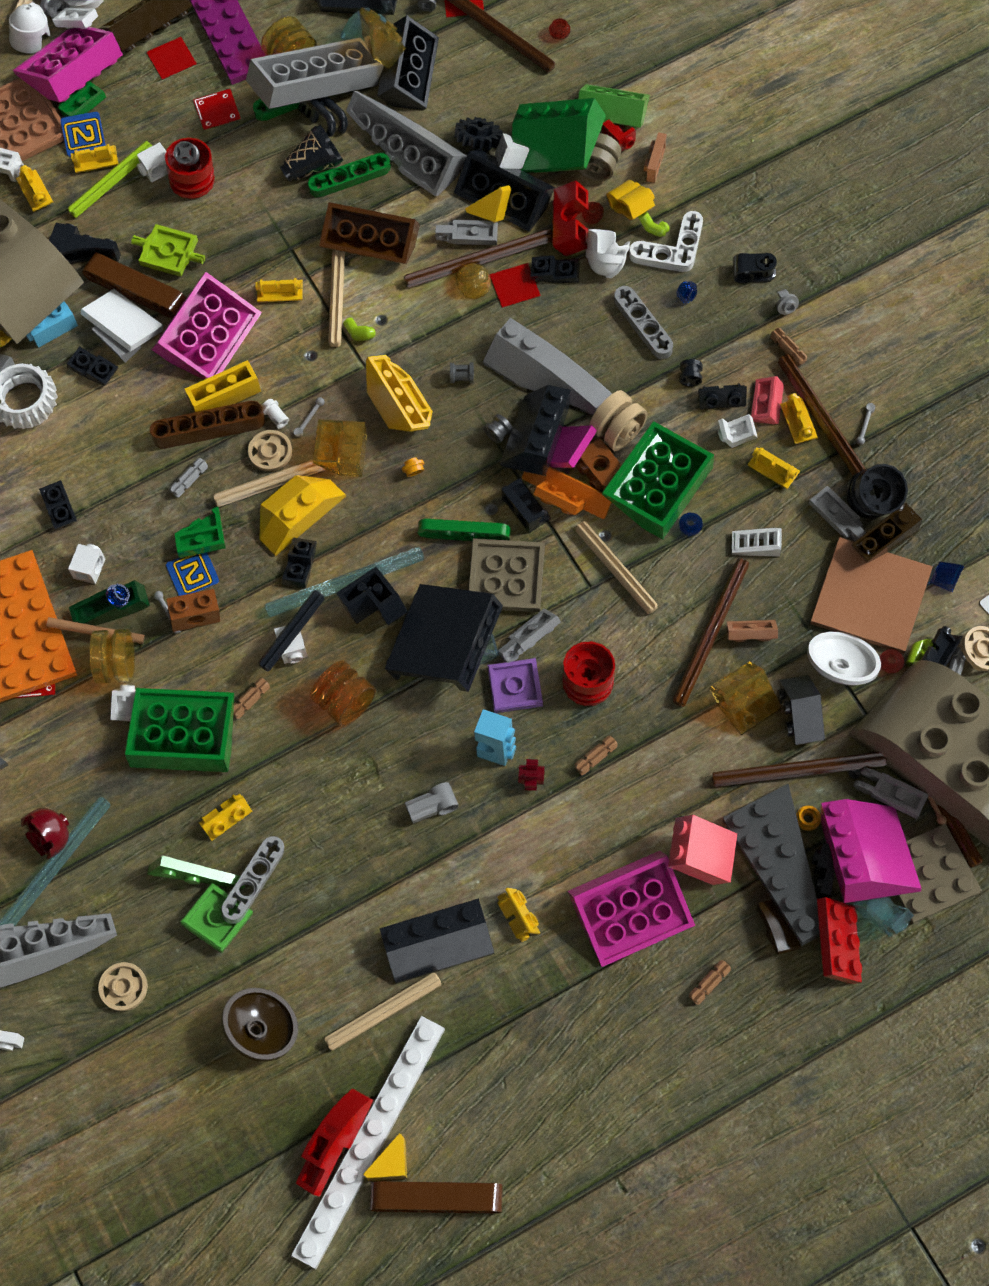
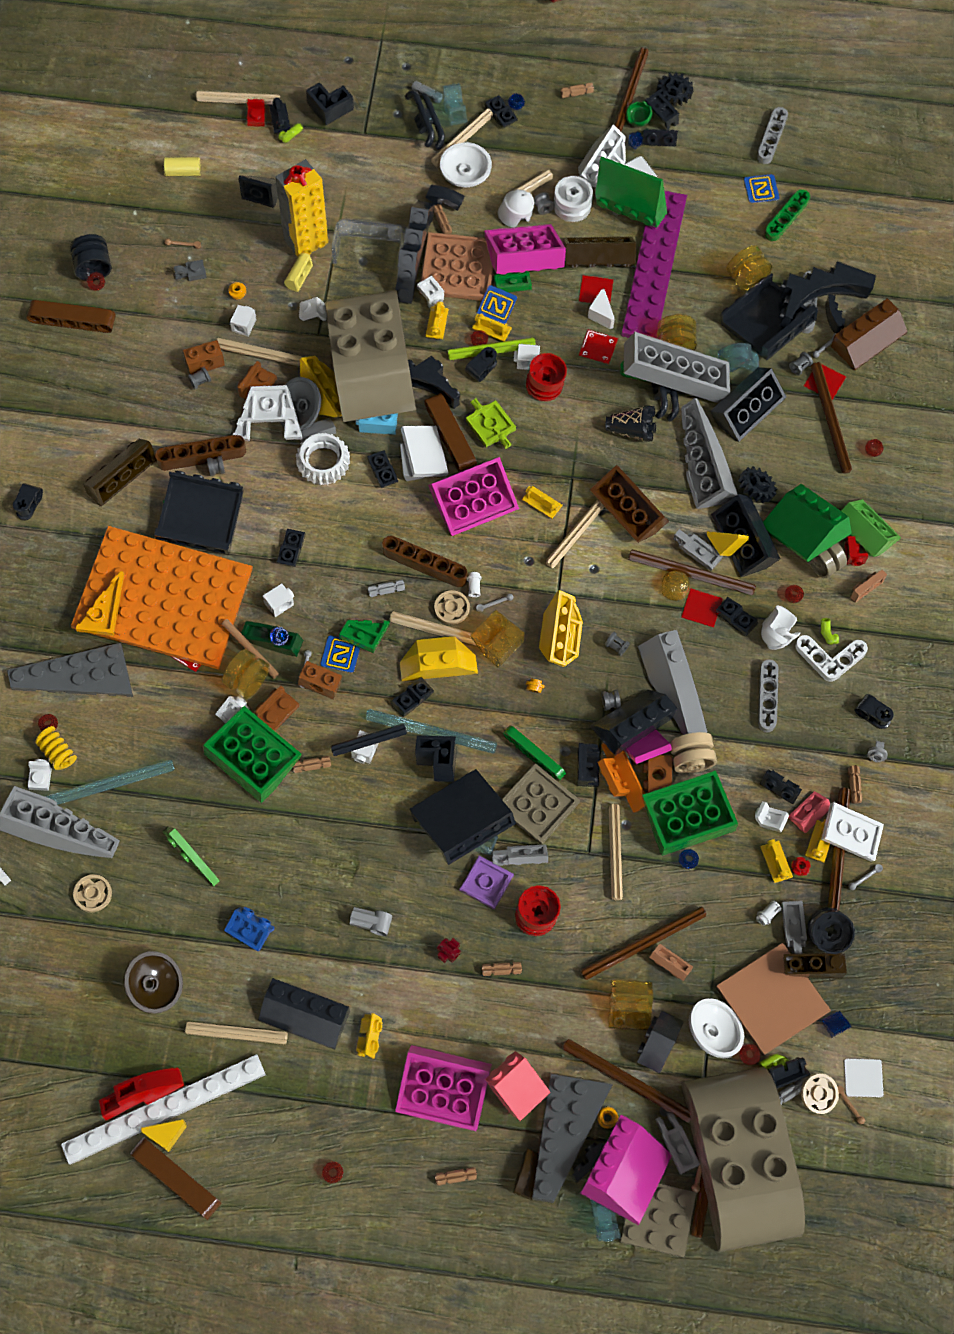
camera: 30 degrees right, 0 degrees up
dark red cylinder [21,808,69,860] -> none
white plate [52,8,98,29] -> none
flat silver wheel [174,141,200,166] -> none
bright green plate [181,883,253,953] -> none
yellow brick [185,360,261,412] -> none
yellow hinge [199,793,253,841] -> none
light grey beam [222,836,284,924] -> none
green beam [308,153,391,198] -> none
clear orange wheel [309,660,376,727] -> none
lime arm [343,317,376,341] -> none
clear yellow slope [359,7,406,69] -> none
medium azure arch [474,709,516,766] -> none
white slope [495,133,529,169] -> none
red arch [552,180,589,256] -> none
yellow brick [606,180,655,220] -> none
clear blue plate [676,281,697,304] -> none
black wheel [679,359,703,387] -> none
white slope [732,528,782,557] -> none
red plate [817,897,862,984] -> none
none -> blue bracket [224,907,275,951]
none -> dark orange bracket [255,686,300,731]
none -> clear red plate [322,1162,344,1184]
none -> black piece [465,347,497,382]
none -> clear red plate [470,330,488,346]
none -> white slope [588,289,615,329]
none -> white pin [756,900,781,926]
none -> red plate [791,857,811,876]
none -> white tile [821,802,884,862]

